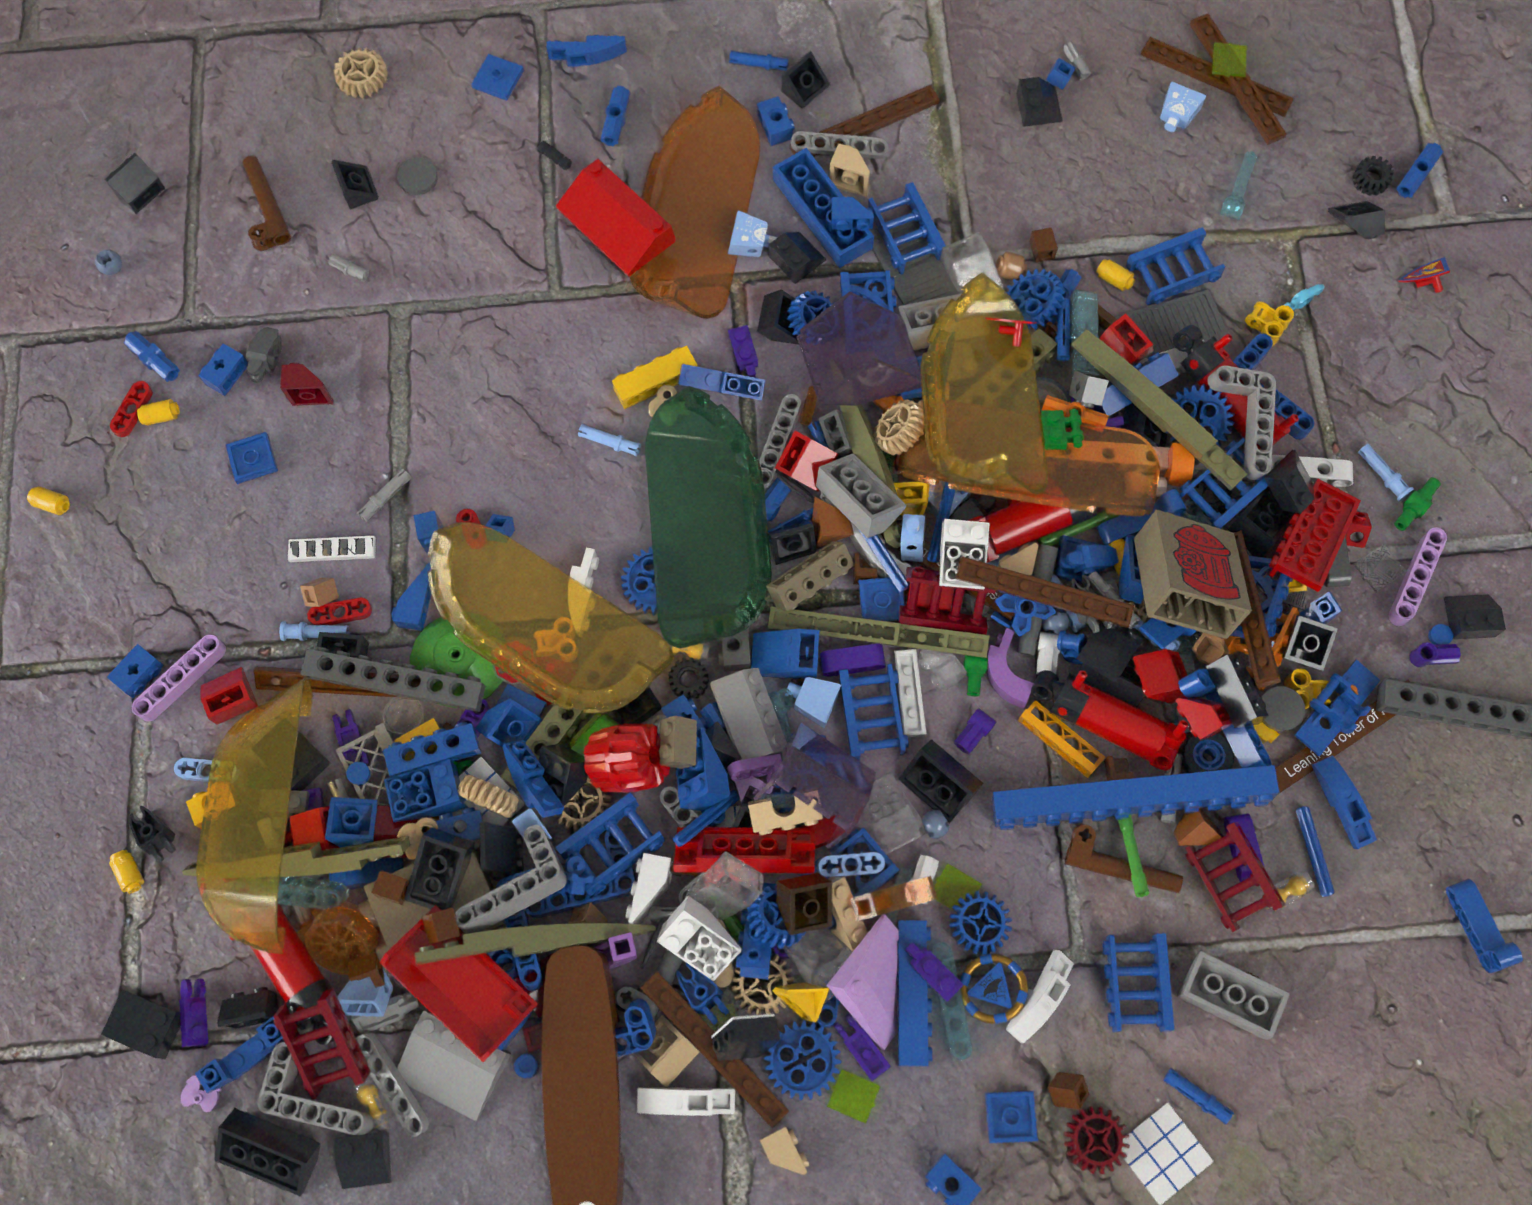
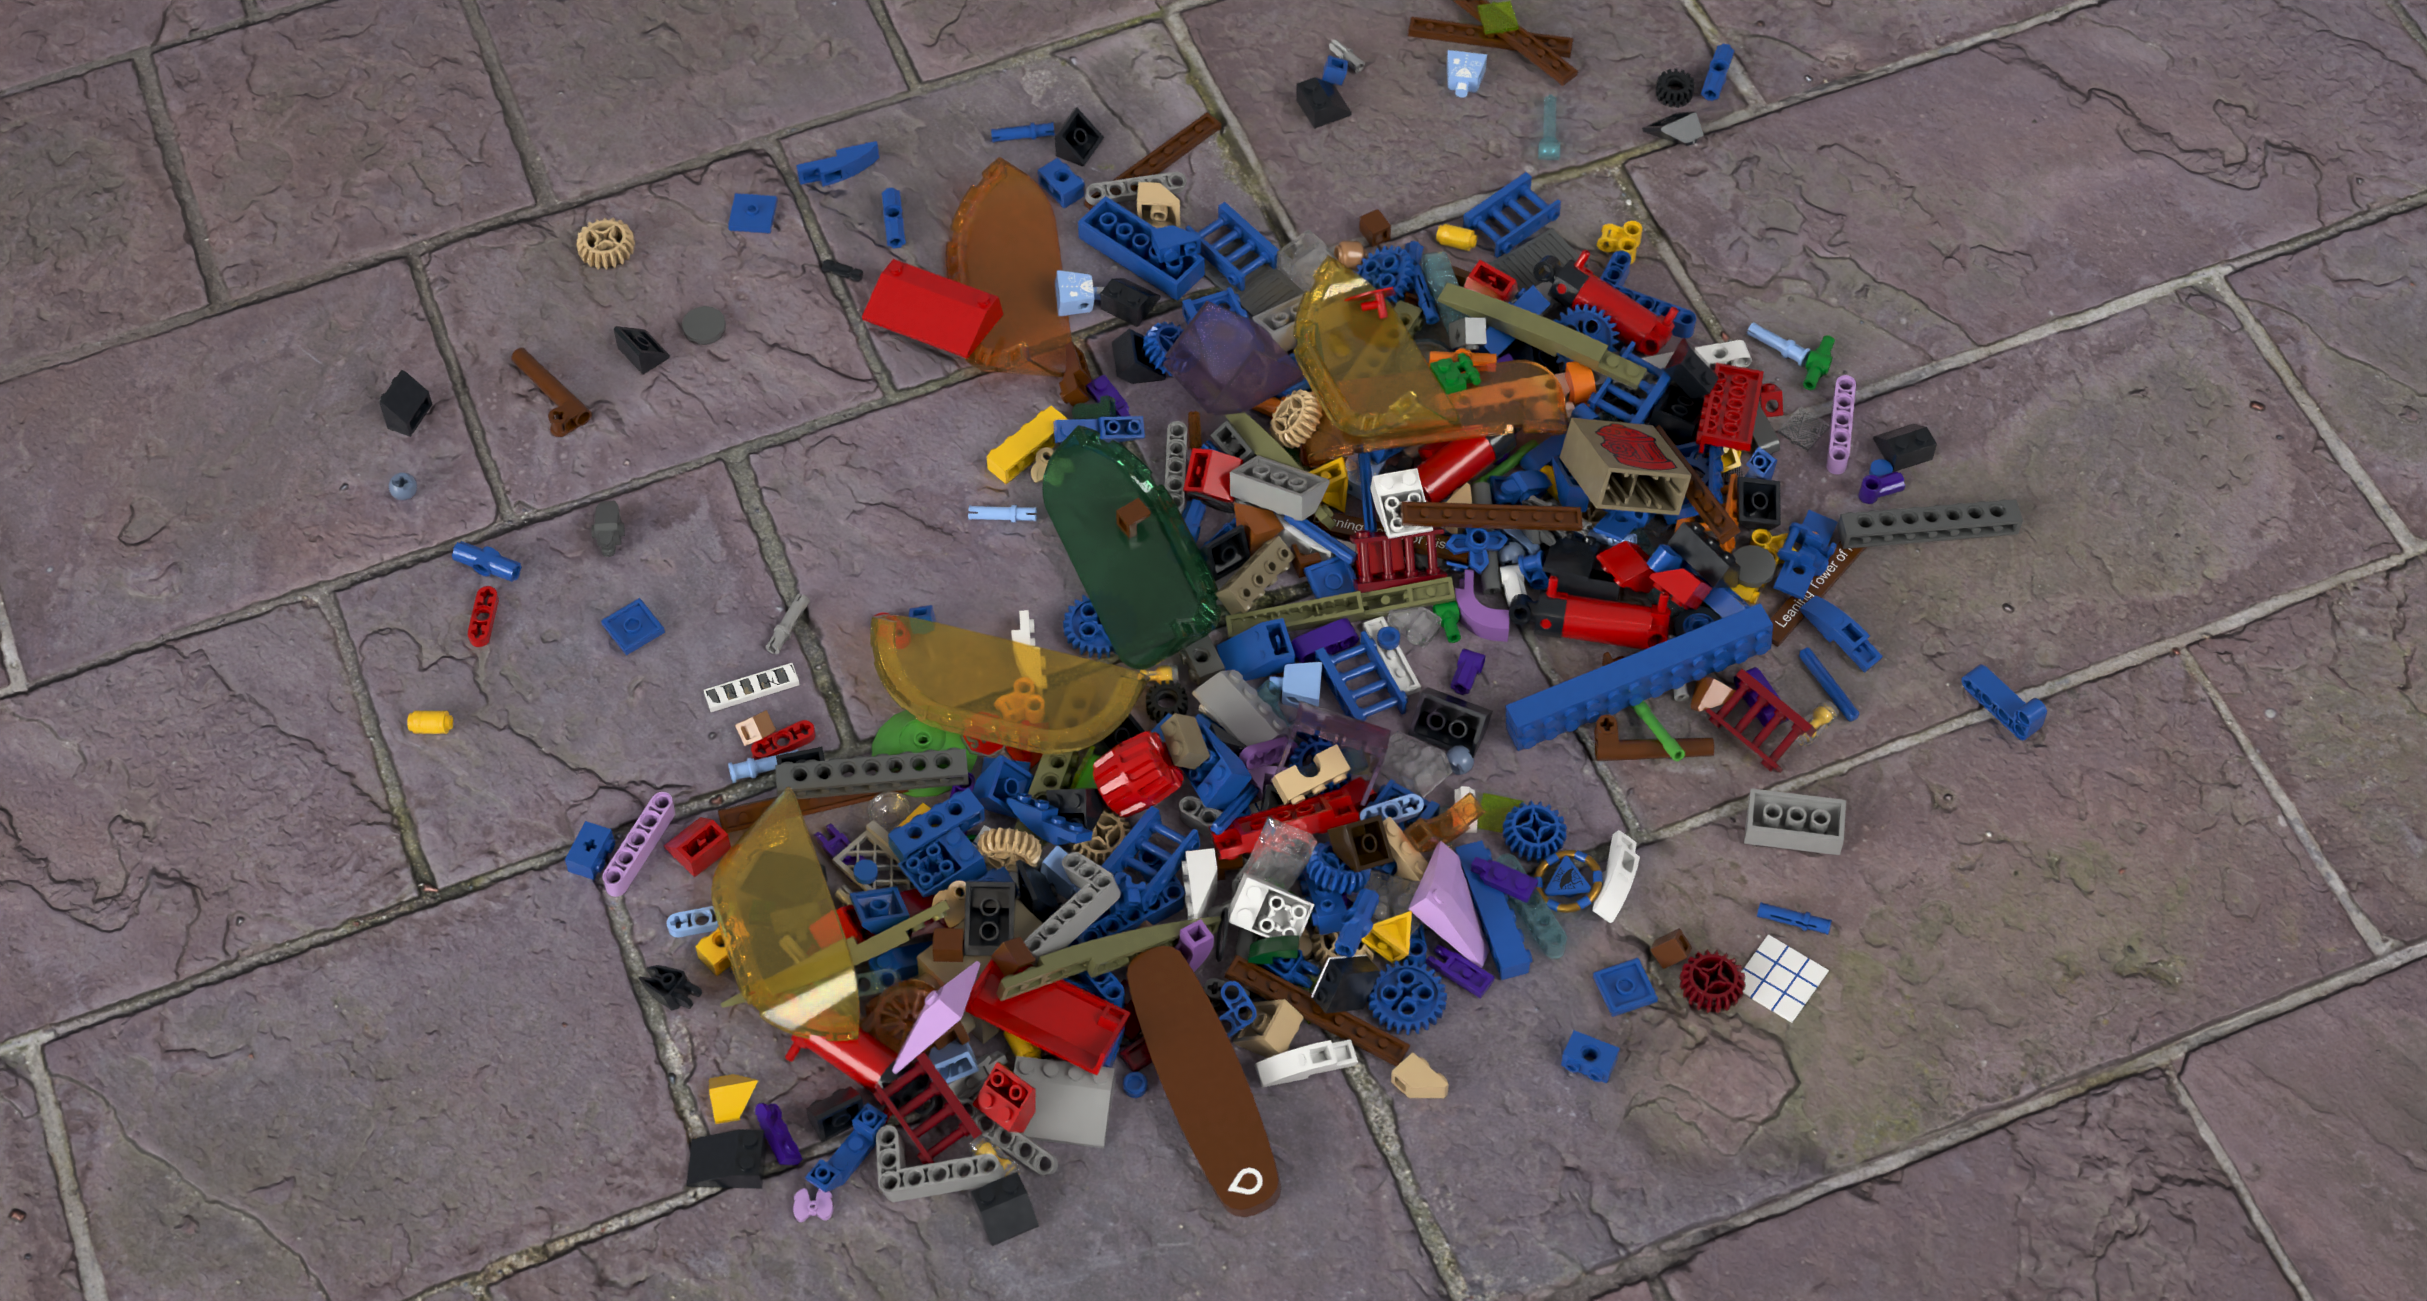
camera: 20 degrees left, 15 degrees down
yellow head [109,850,144,894] -> none
yellow head [137,399,180,426] -> none
blue brick [198,343,249,396] -> none
black slope [215,1108,321,1197] -> none
dark red slope [280,362,334,406] -> none
light grey axle [328,255,369,282] -> none
blue slope [392,563,437,631] -> none
blue brick [413,511,448,555] -> none
clear neon green piece [827,1069,880,1124] -> none
light blue torso [901,514,926,562] -> none
light orange fence [1018,700,1106,778] -> none
blue fence [1102,933,1175,1032] -> none
medium nougat panel [1192,633,1229,665] -> none
light grey beam [1207,366,1276,480] -> none
medium azure piece [1284,284,1325,311] -> none
shield [1398,257,1450,293] -> none
none -> yellow slope [709,1074,758,1124]
none -> lavender slope [892,961,980,1074]
none -> red slope [972,1062,1036,1133]
none -> reddish brown slope [1059,341,1092,409]
none -> clear green leg [1072,395,1116,419]
none -> reddish brown panel [1116,498,1151,539]
none -> dark green slope [1248,935,1299,964]
none -> blue piece [1334,888,1379,958]
none -> blue tile [1377,627,1400,650]

